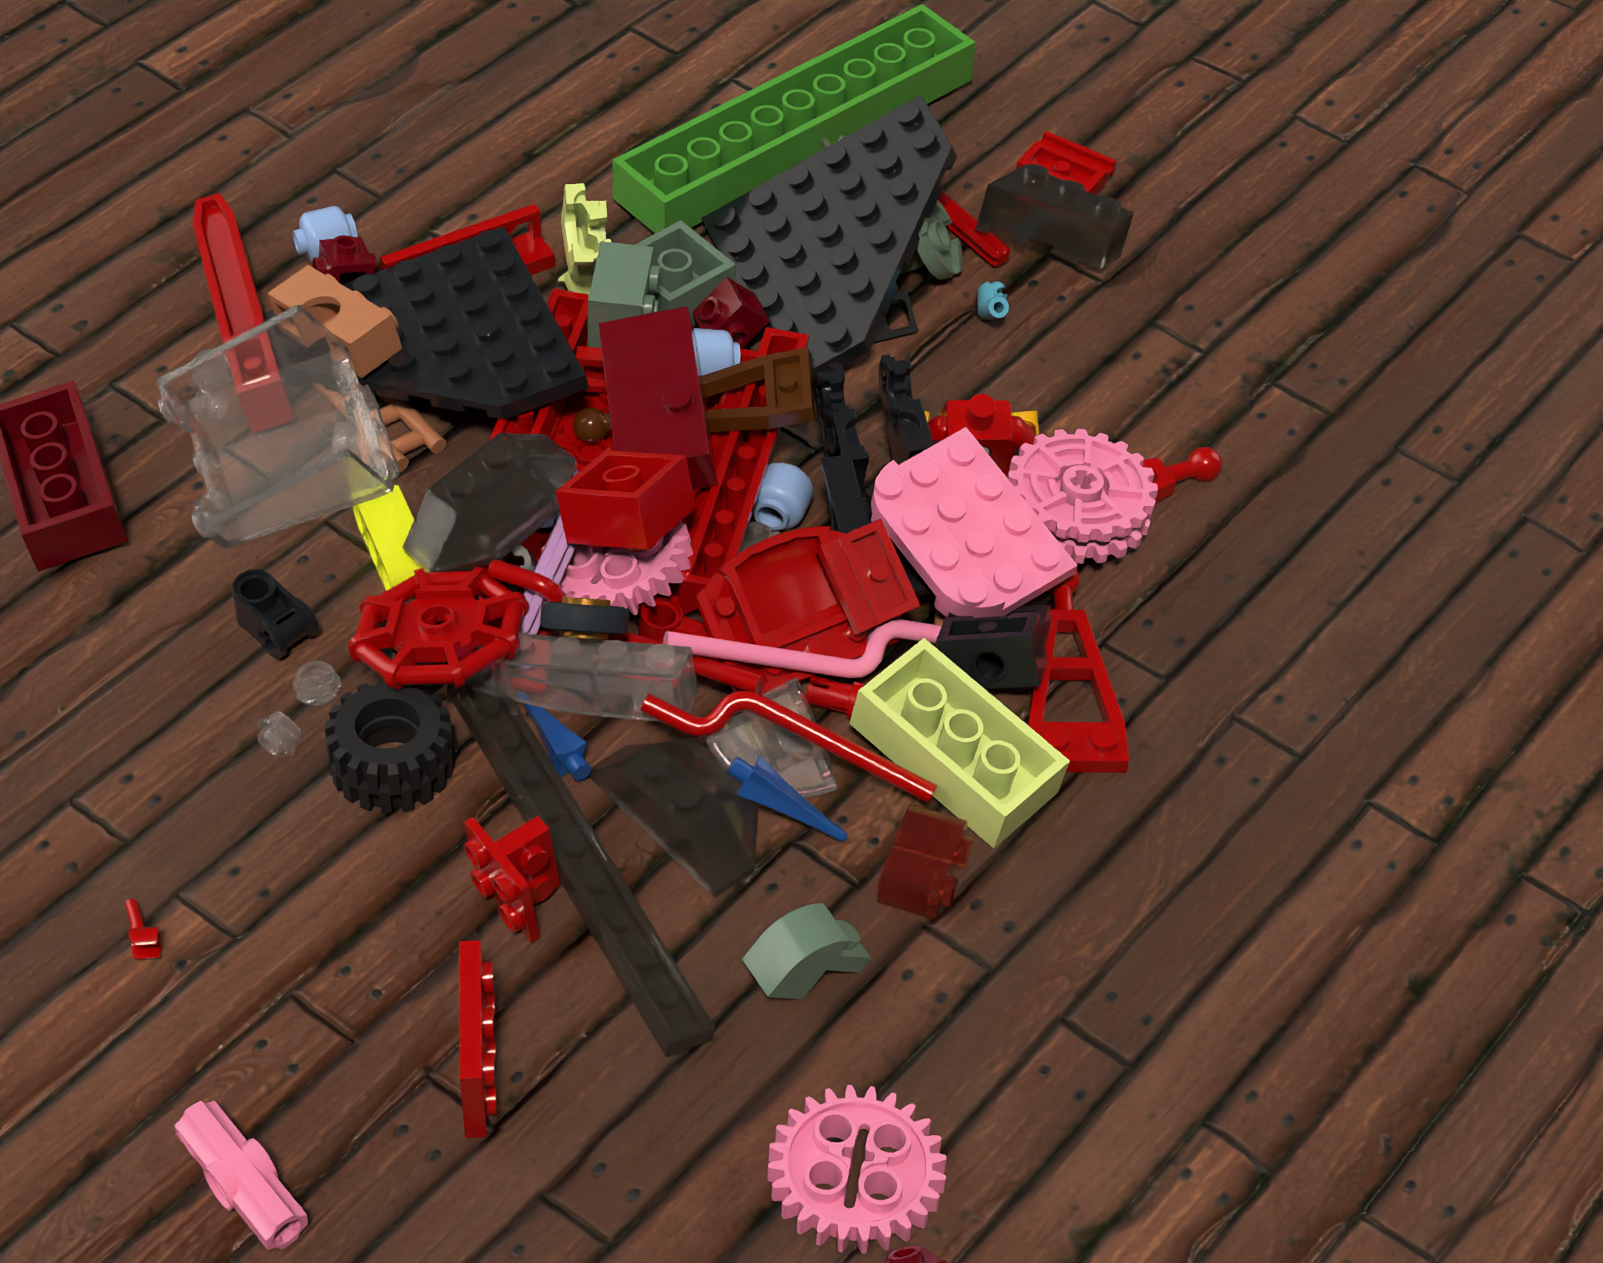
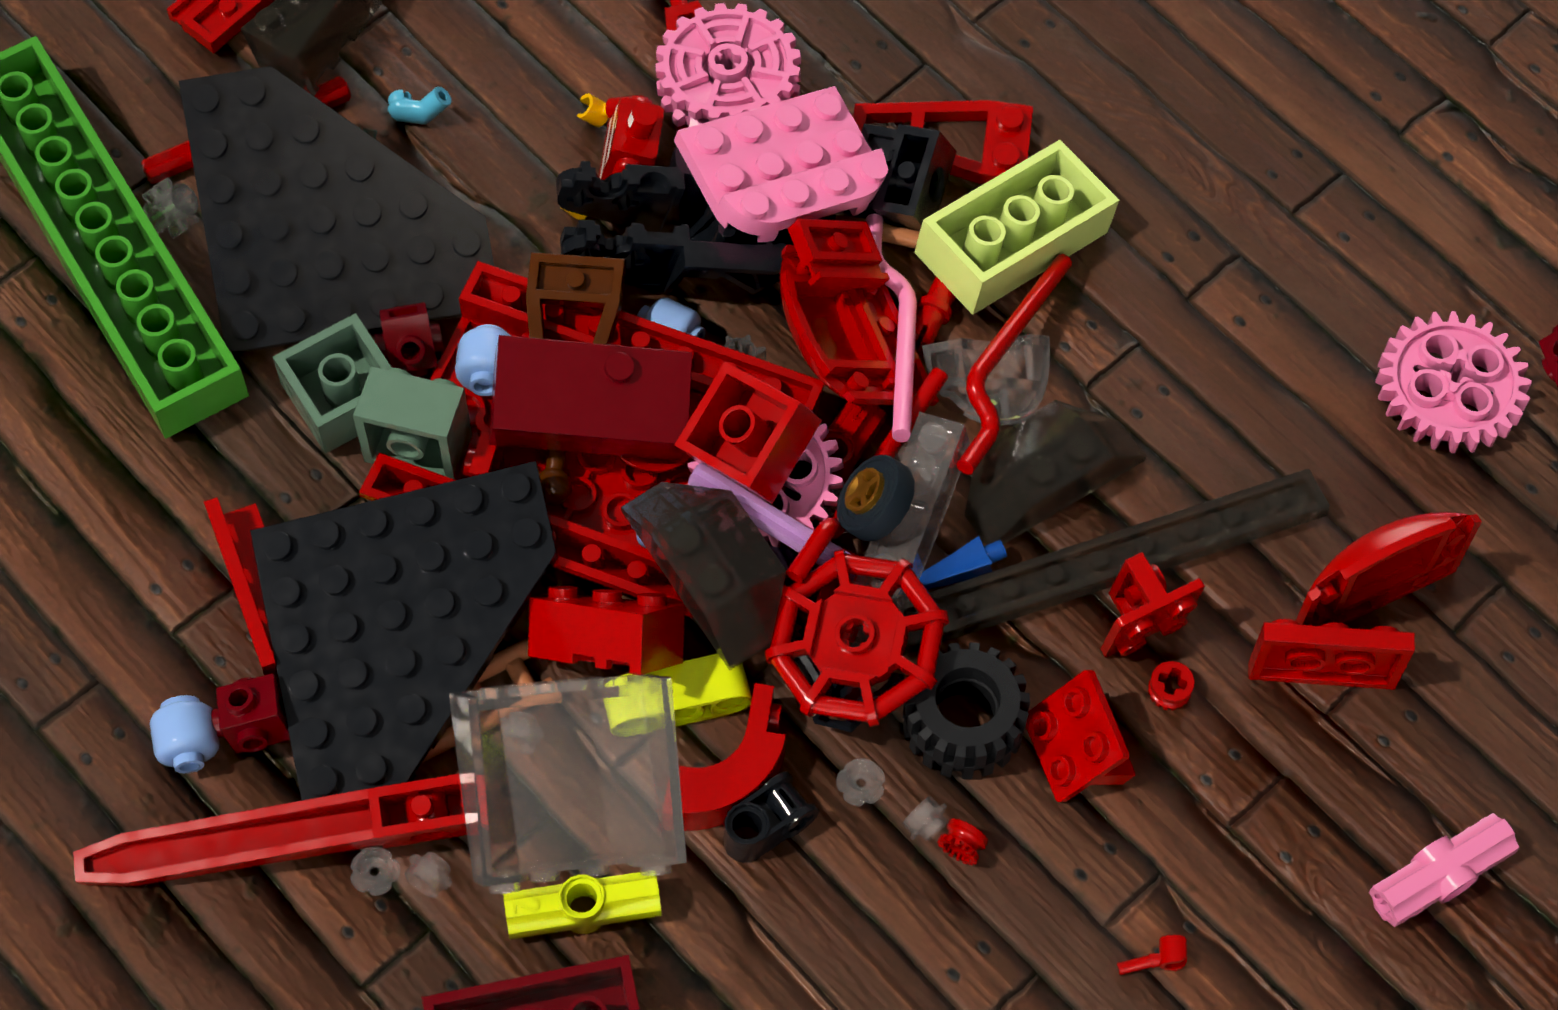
camera: 80 degrees left, 15 degrees up
nougat arch [267,265,402,378] -> none
yellowish green animal [558,183,611,295] -> none
blue piece [726,756,848,842] -> none
sand green brick [742,903,872,999] -> none
clear red brick [877,804,973,919] -> none
none -> neon yellow piece [503,870,662,940]
none -> red wedge [528,586,685,675]
none -> red arch [670,683,786,831]
none -> red bush [937,818,989,866]
none -> red bracket [1026,670,1136,802]
none -> red bush [1148,661,1195,711]
none -> red slope [1296,512,1482,626]

